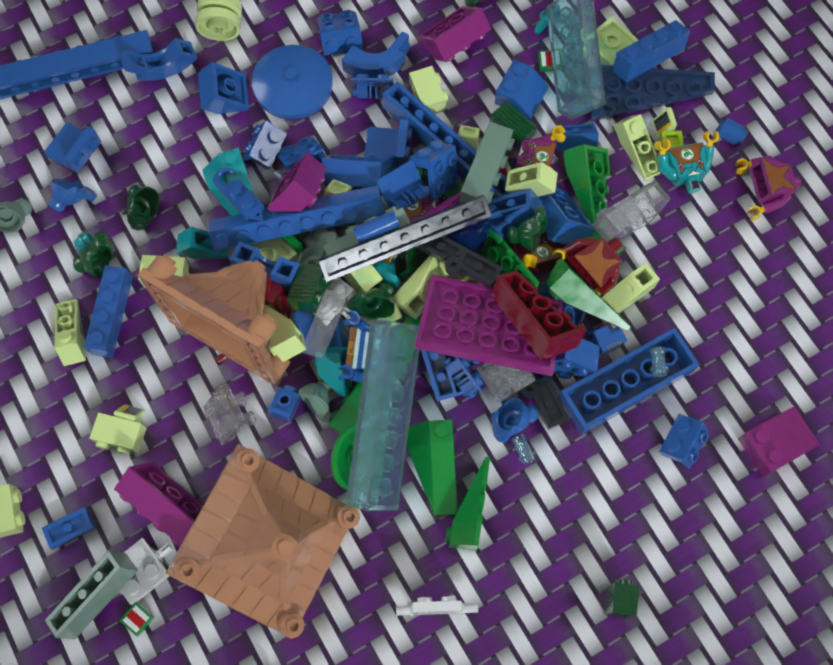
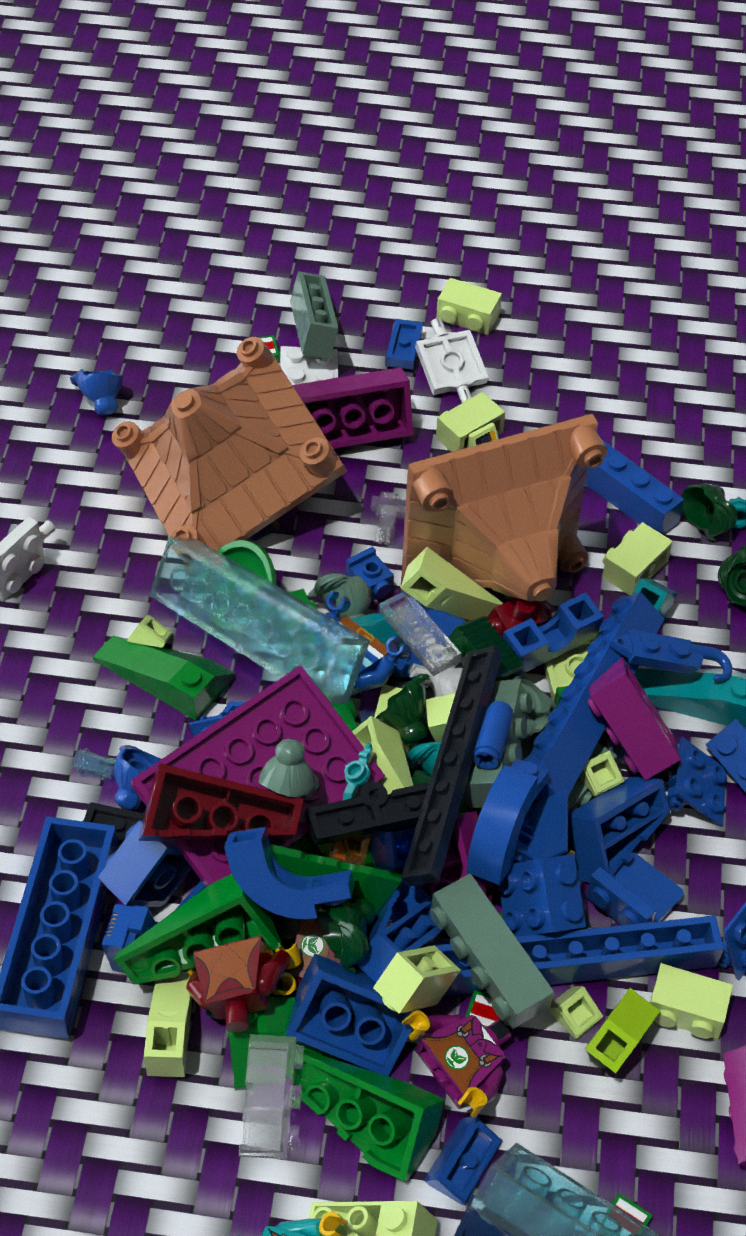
camera: 125 degrees right, 20 degrees down
yellowish green slope [54,299,86,366] -> none
green wedge [445,456,490,551] -> none
dark green brick [489,101,537,150] -> none
blue slope [494,59,549,120] -> none
clear light blue pin [650,347,669,377] -> none
none -> yellowish green slope [127,615,173,647]
none -> blue arch [224,827,354,919]
none -> sand green hair [258,739,320,800]
none -> teal piece [343,743,373,800]
none -> white plate [415,318,489,404]
none -> blue arch [466,759,550,885]
none -> lime slope [585,988,660,1073]

